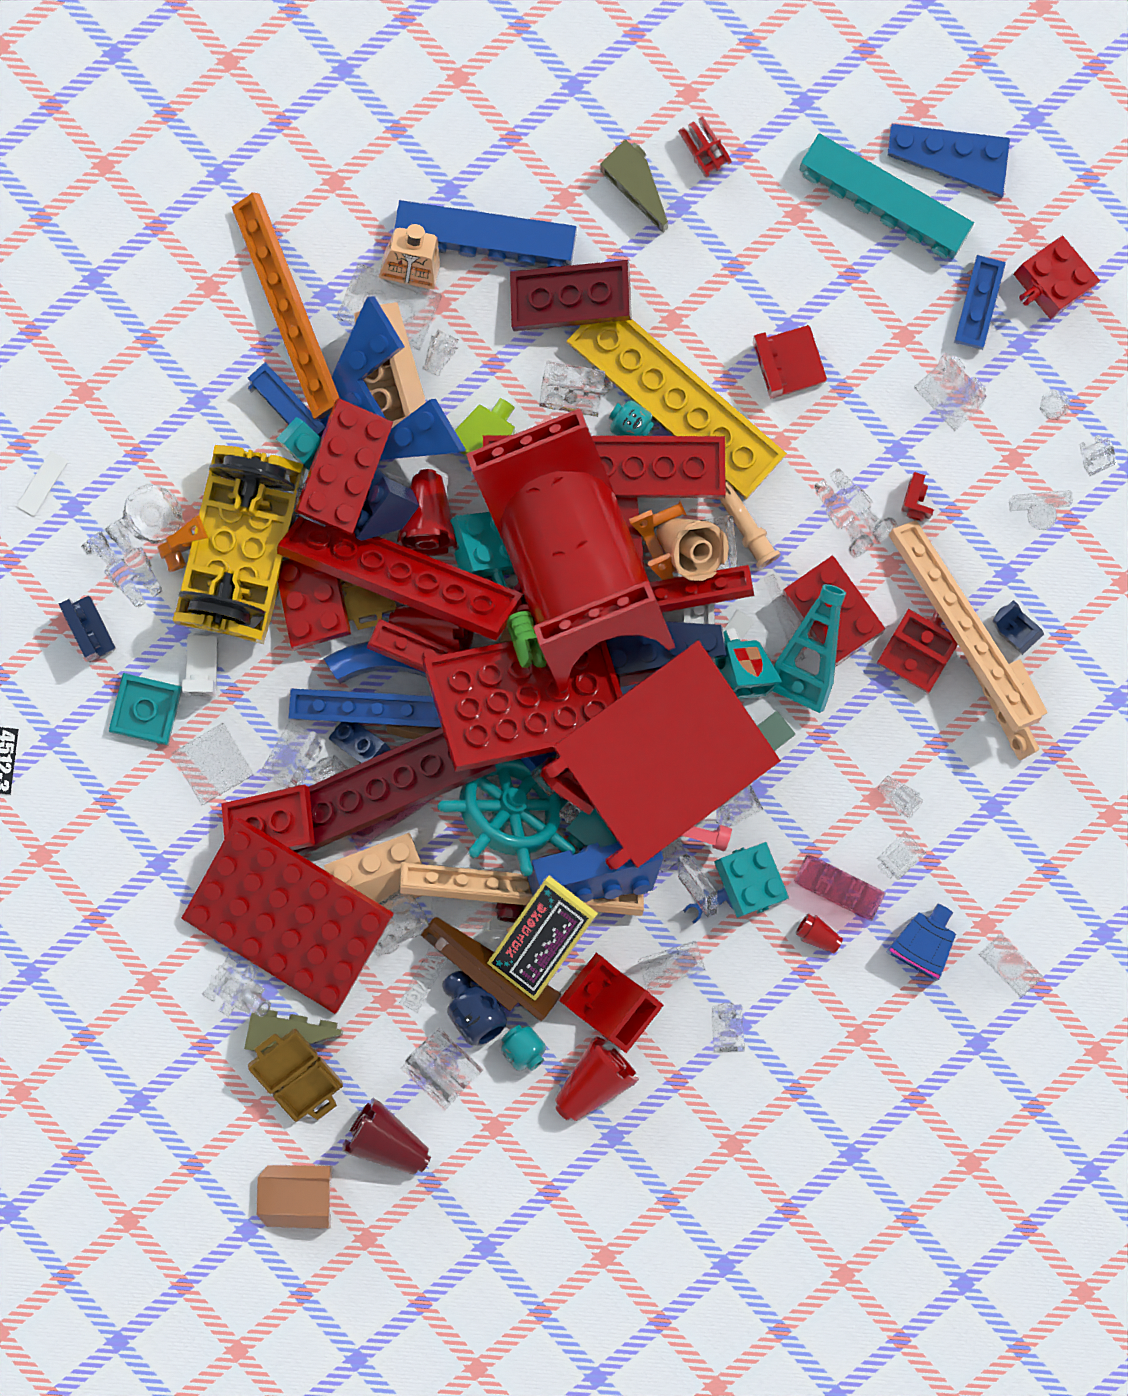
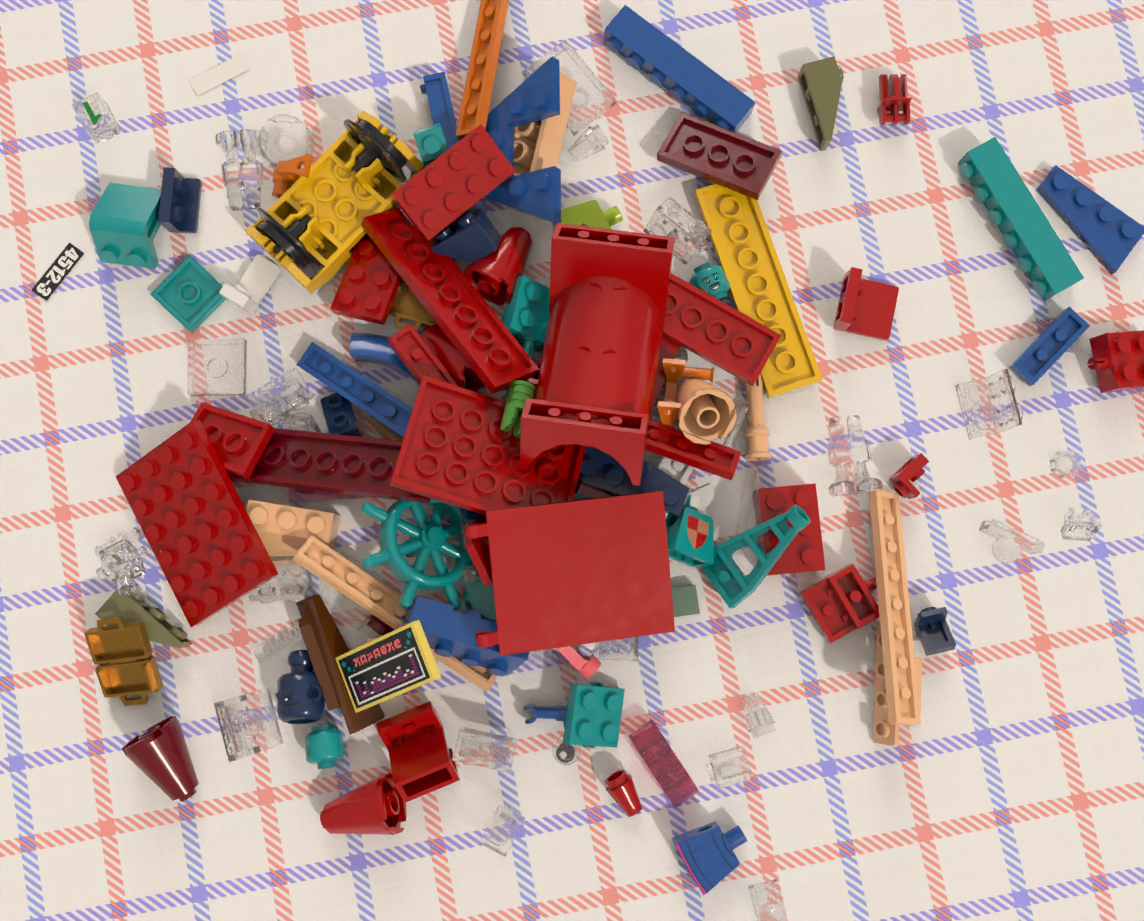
camera: 25 degrees right, 0 degrees up
nougat slope [257,1165,332,1228] -> none
light nougat torso [379,224,440,290] -> none
clear tile [677,854,717,918] -> none
none -> teal piece [89,182,161,269]
none -> clear tile [552,735,581,765]

